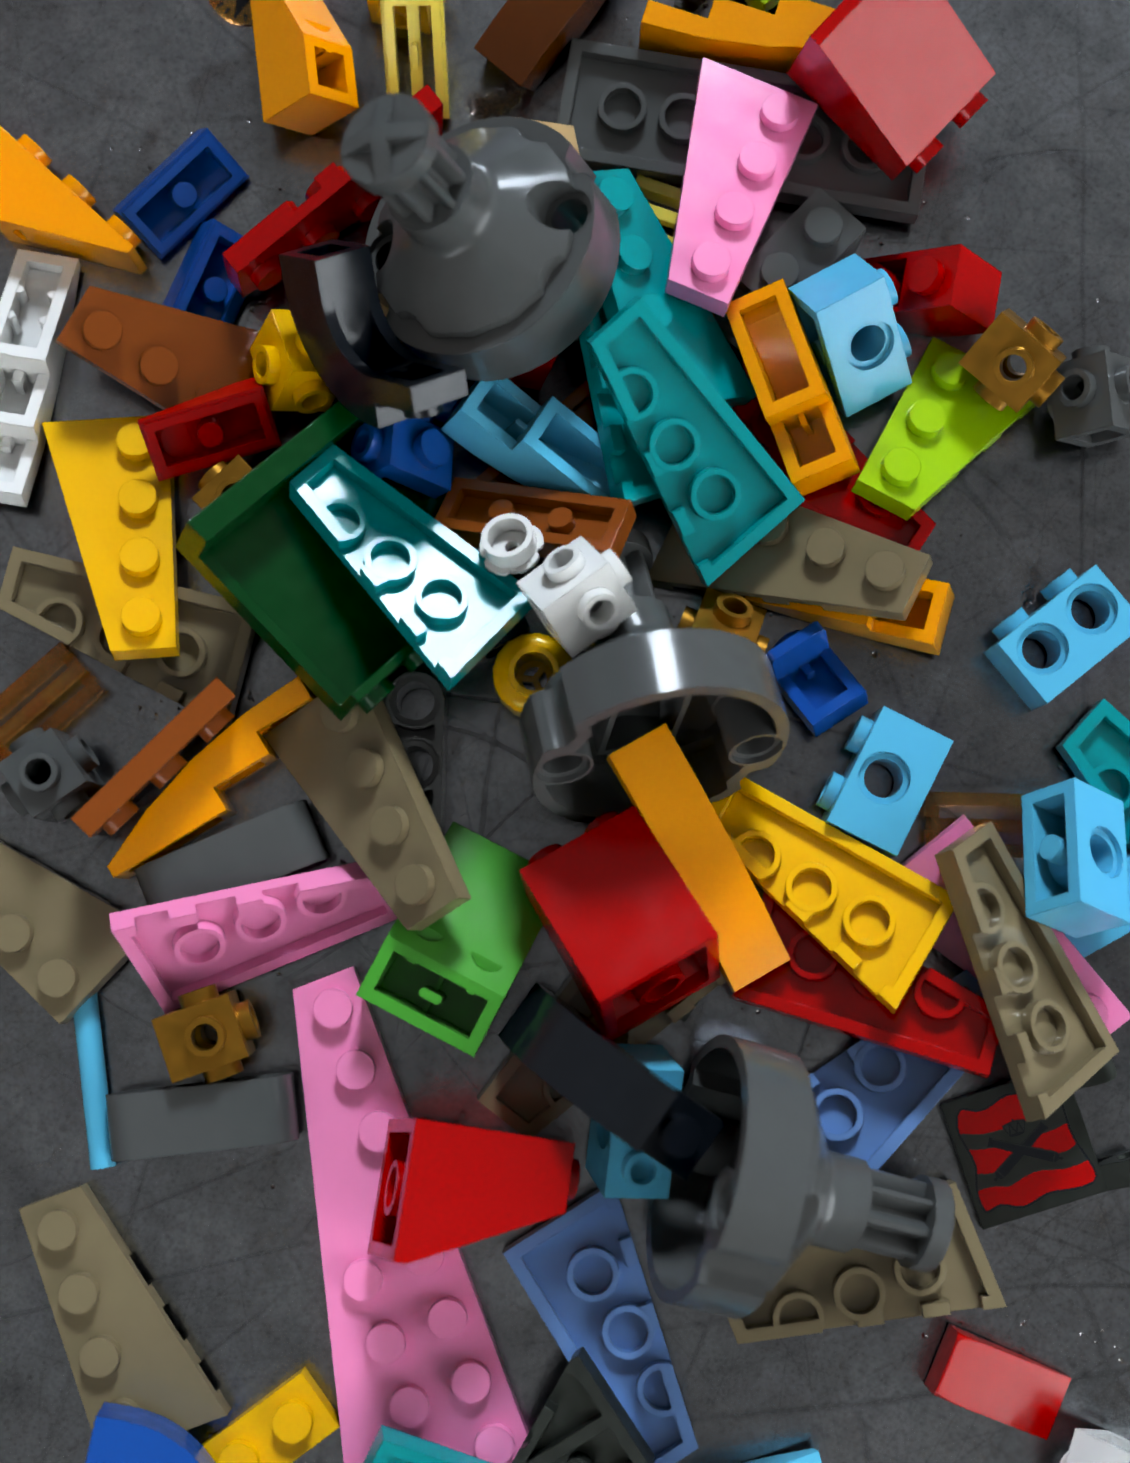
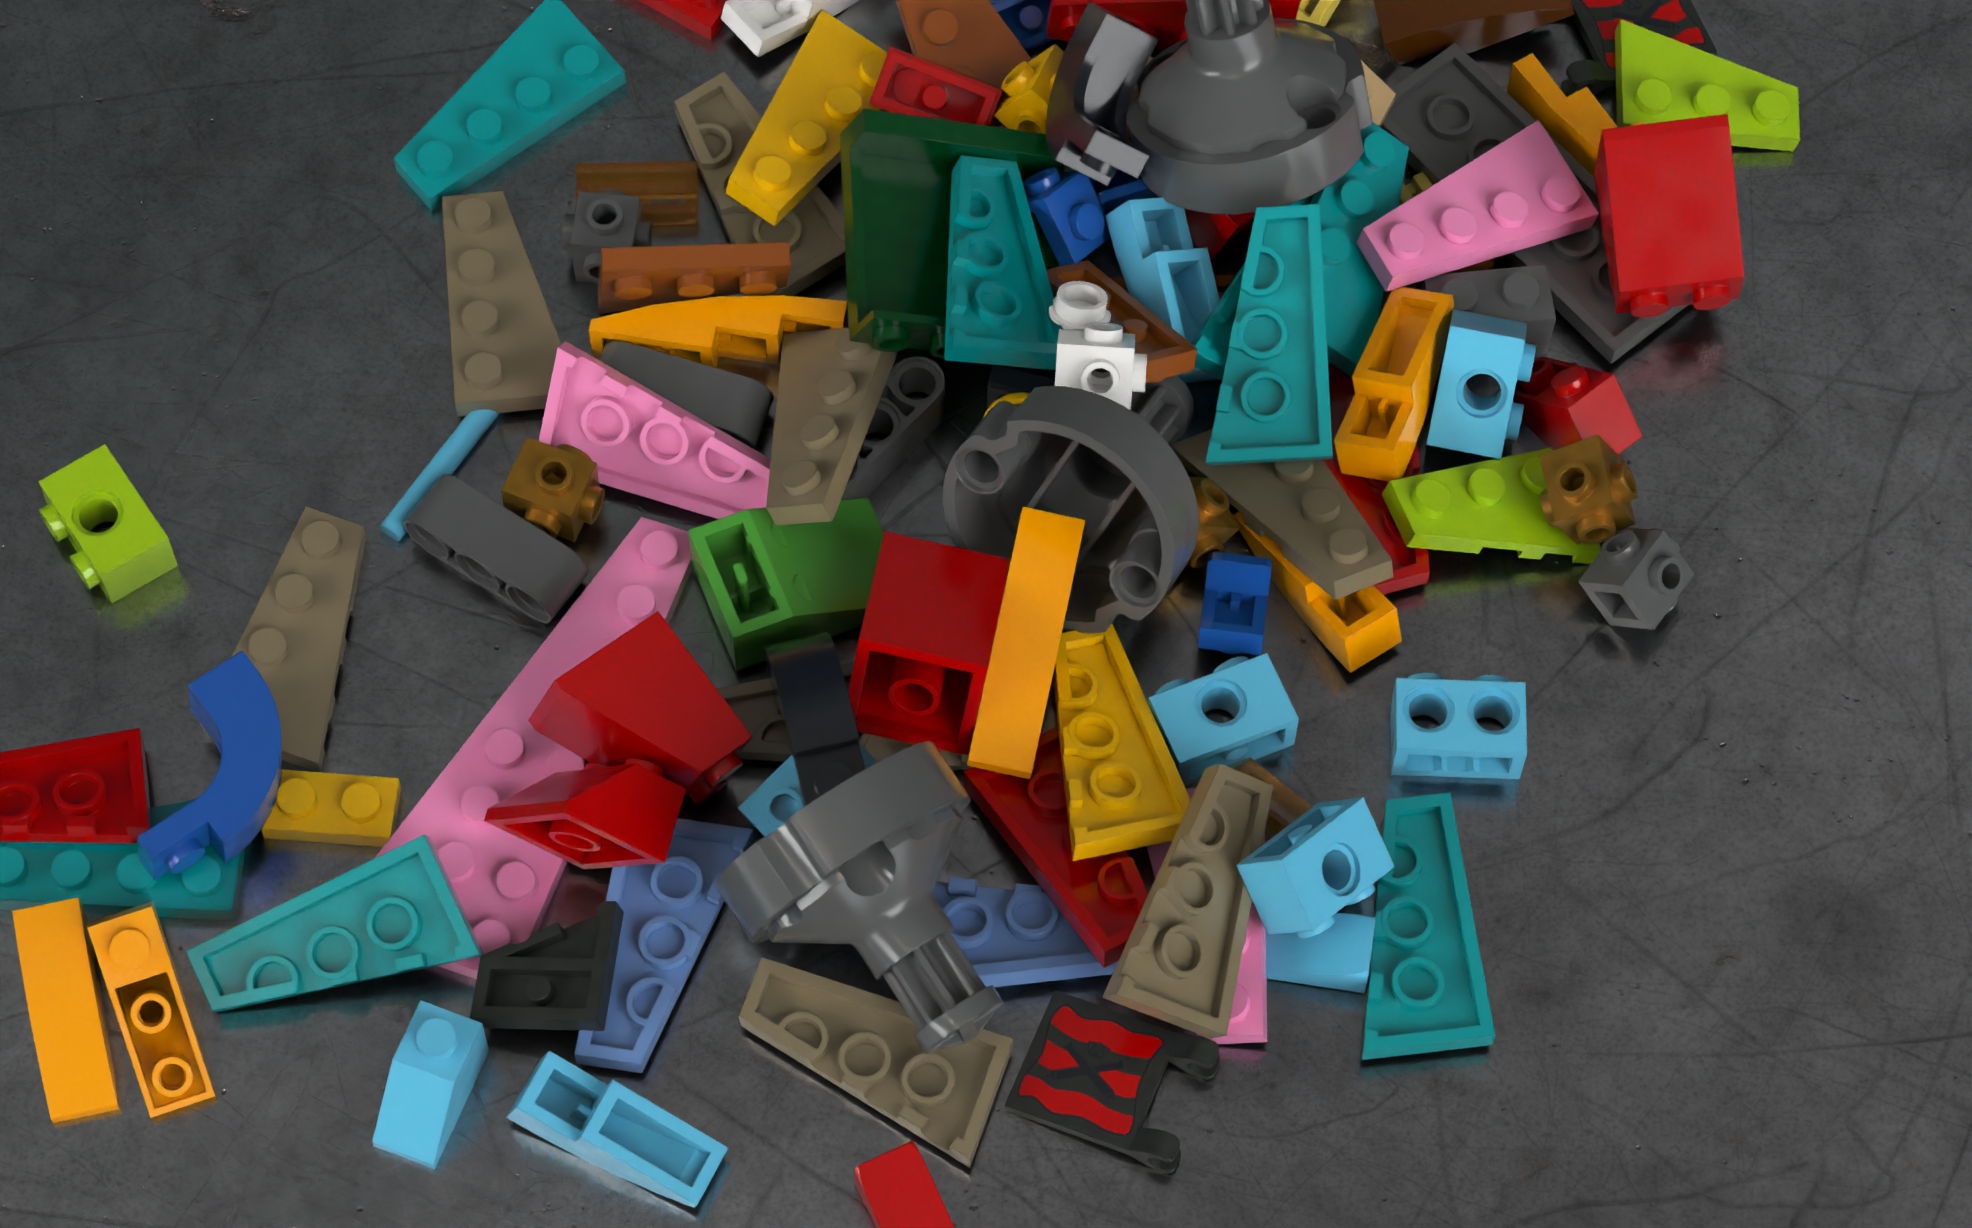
camera: 40 degrees right, 20 degrees down
none -> red slope [484,759,686,870]

